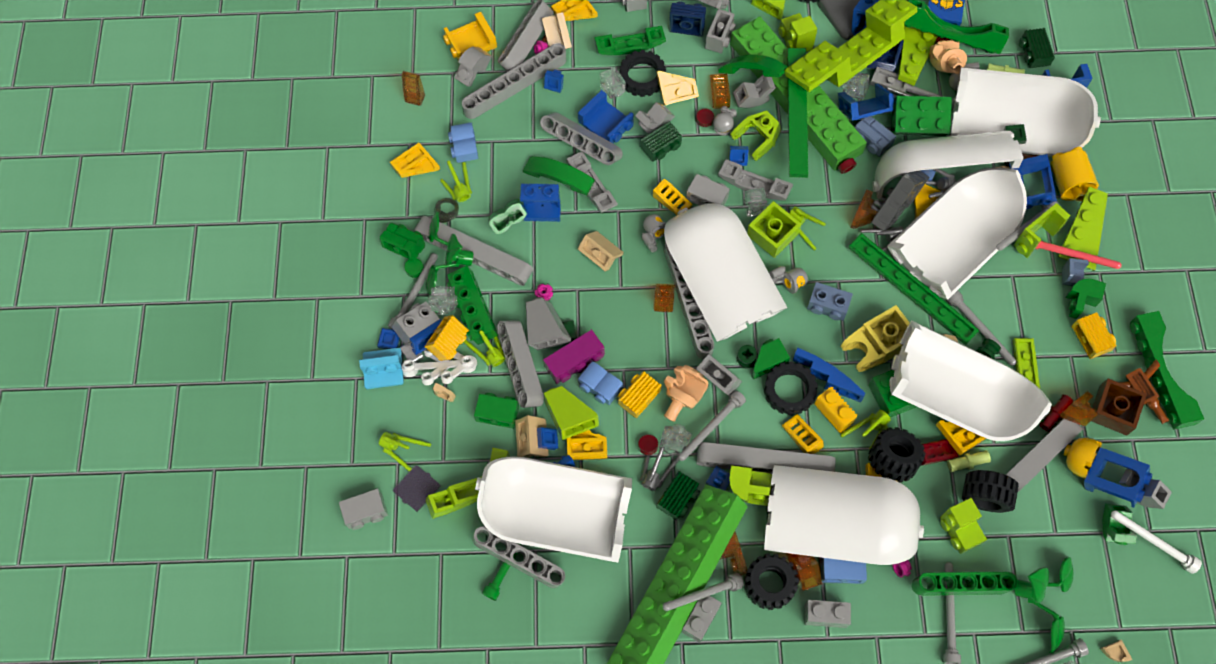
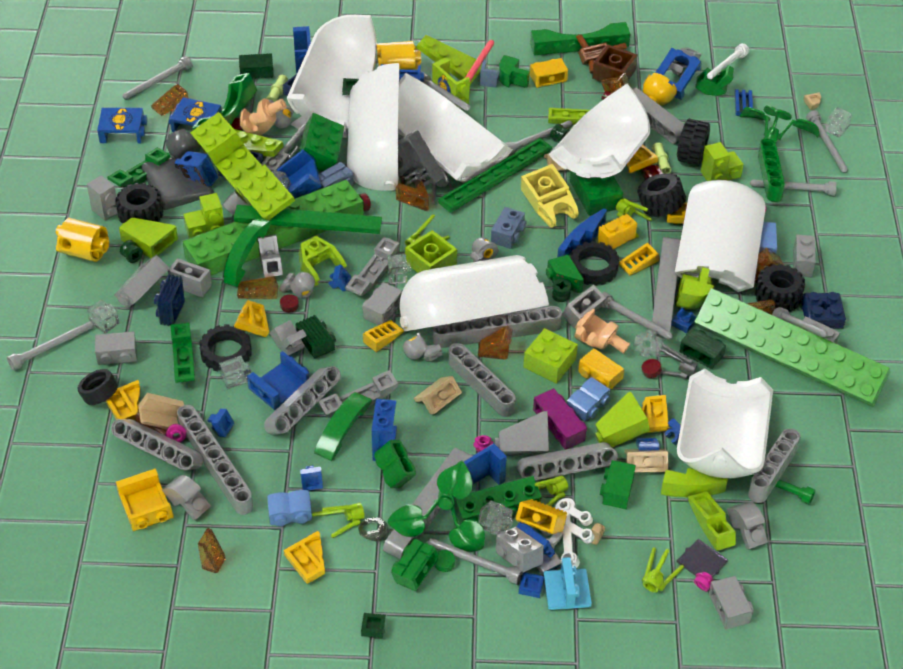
camera: 90 degrees left, 20 degrees down
none -> blue tile [300,465,323,491]
none -> dark green plate [361,613,386,638]
none -> light grey beam [449,343,516,417]
none -> blue panel [464,443,507,485]
none -> lime brick [523,328,578,384]
none -> dark pink plate [693,572,713,592]
none -> light grey brick [727,502,768,549]
none -> blue tile [735,89,753,116]
none -> dark blue brick [801,292,846,328]

